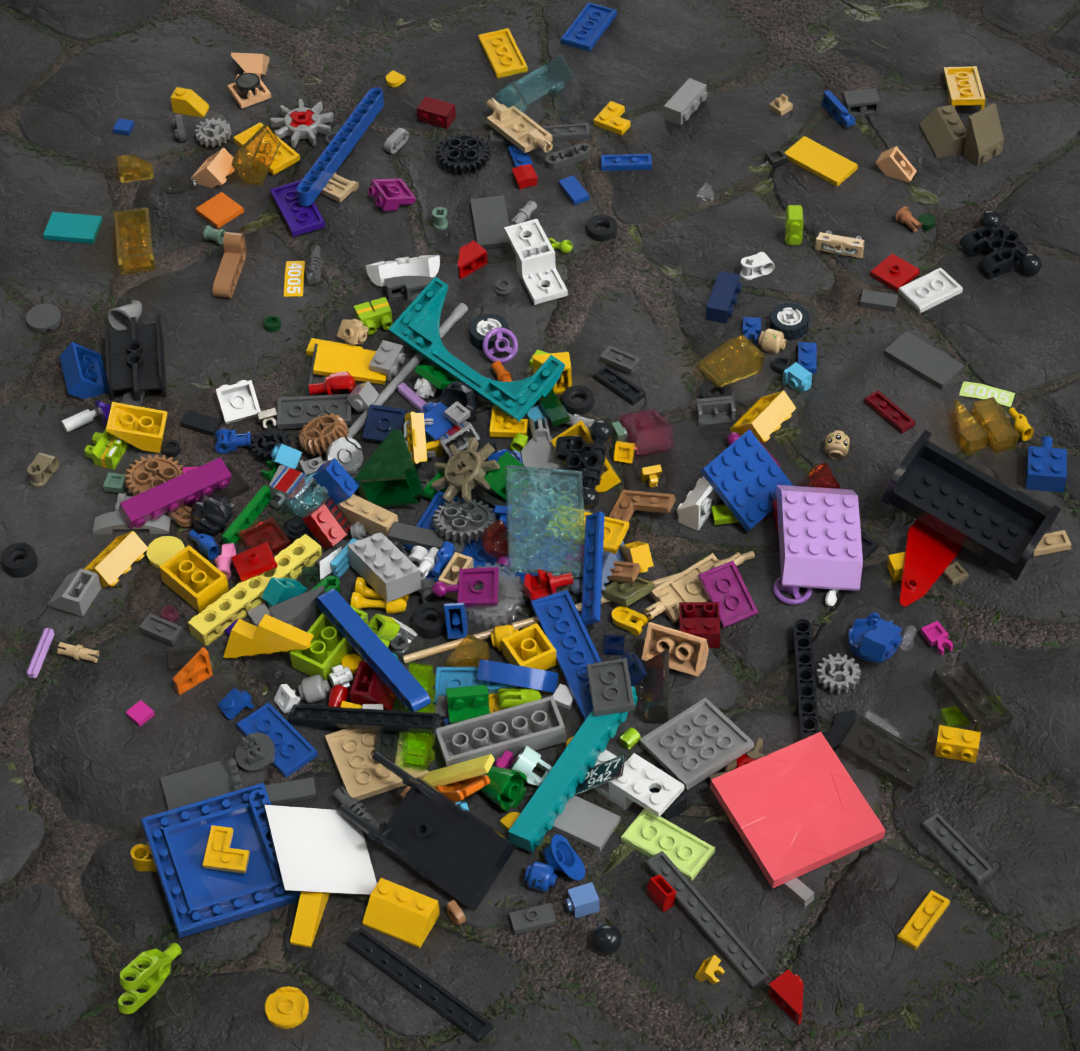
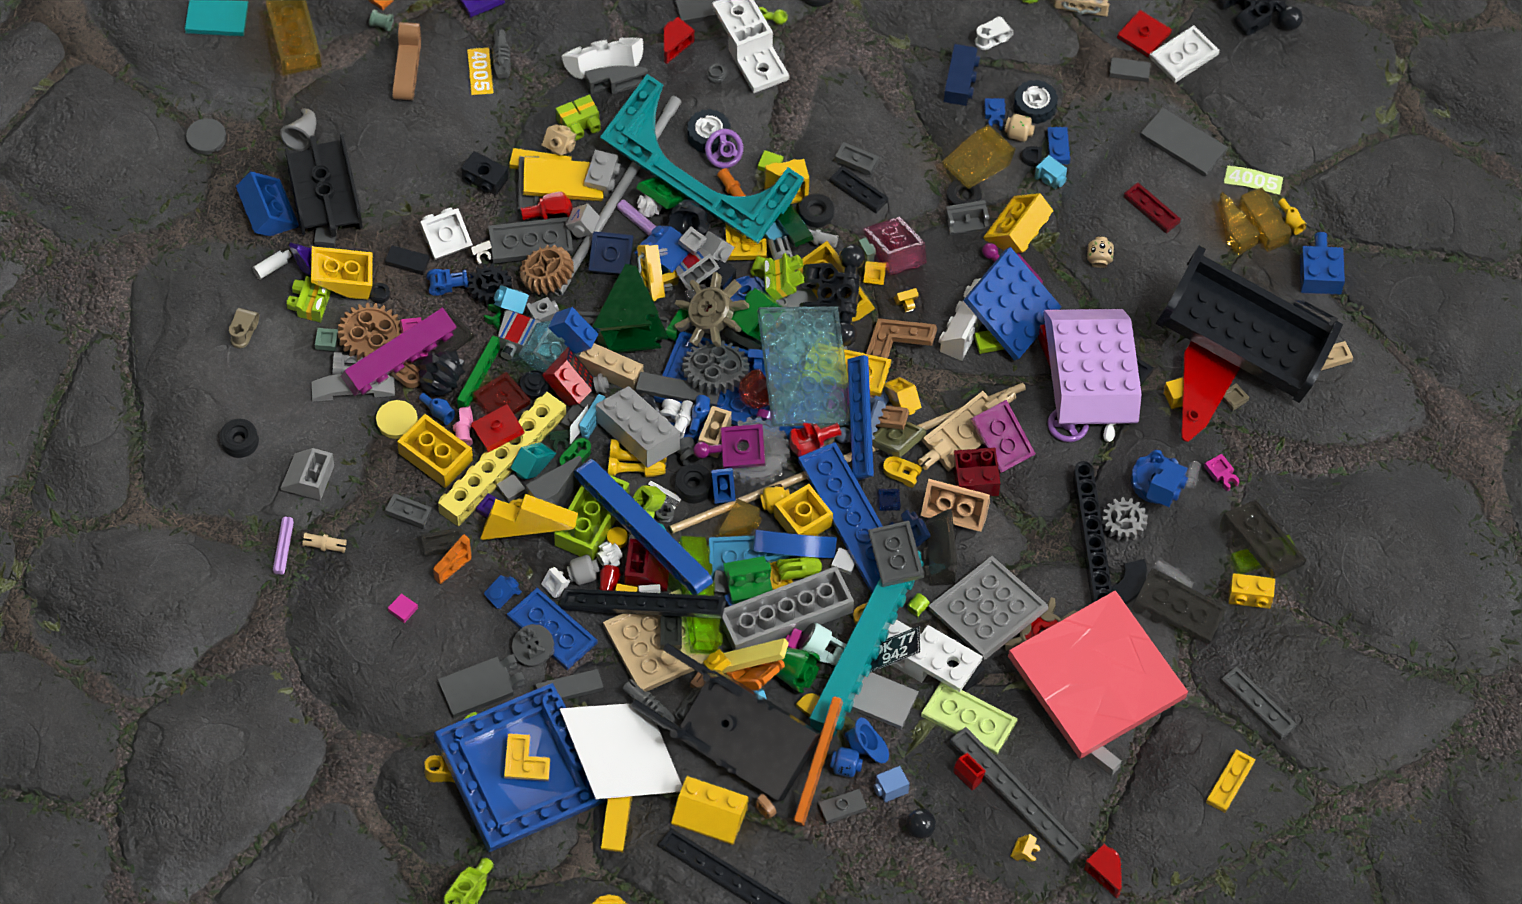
camera: 10 degrees left, 10 degrees up
yellow slope [84,531,148,588] -> none
clear pink plate [160,606,180,623] -> none
dark green tile [263,315,281,332] -> none
light grey tile [326,437,363,471] -> none
clear red cone [806,462,841,489] -> none
none -> black brick [461,151,509,196]
none -> light grey brick [701,231,735,263]
none -> yellow plate [703,648,732,671]
none -> lime hips [764,253,804,301]
none -> orange tile [794,696,843,826]

